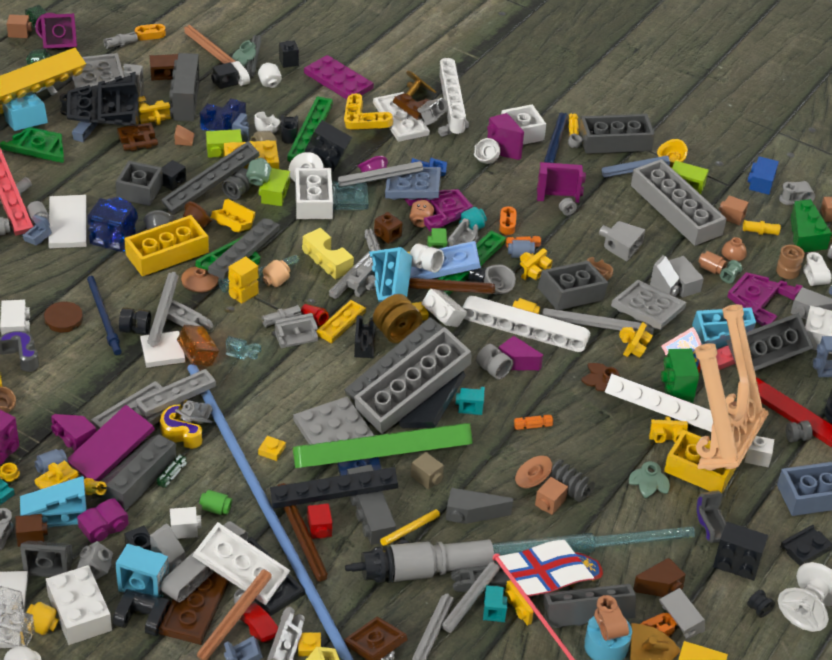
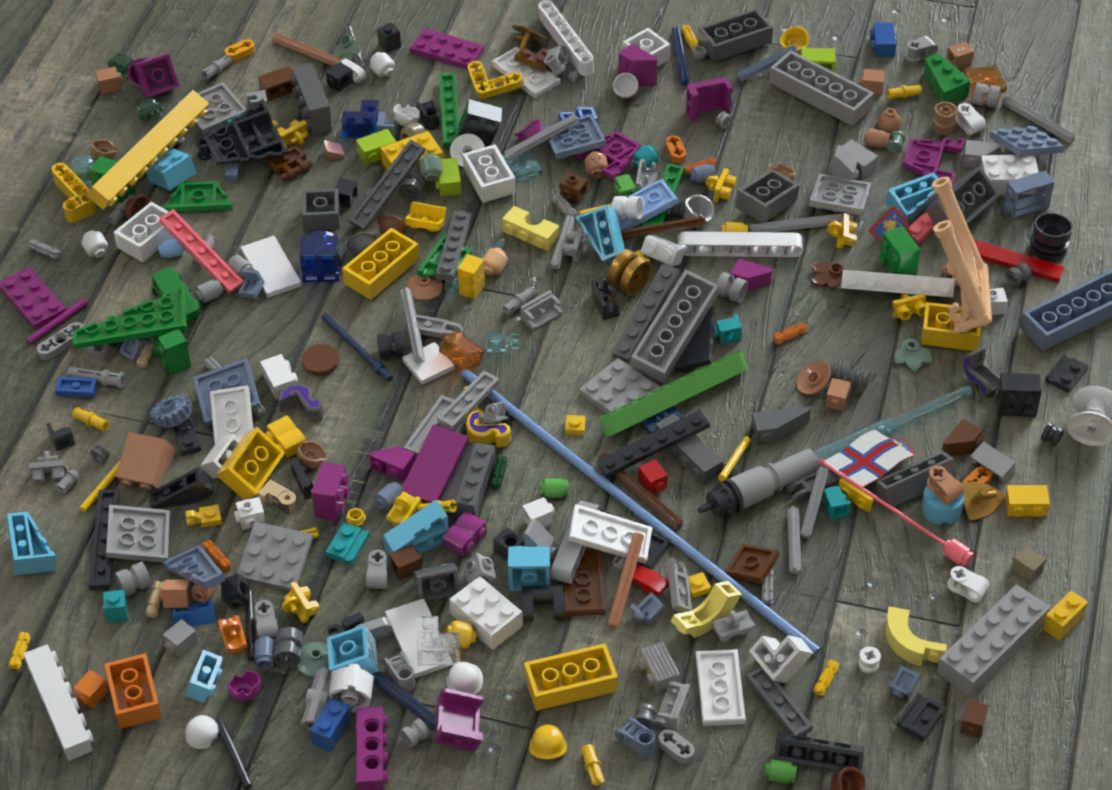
camera: 15 degrees left, 5 degrees up
red cone [301,304,329,326] -> none
yellow tile [316,300,366,343] -> none
dark tan brick [411,452,444,490] -> none
light grey torso [599,221,645,261] -> none

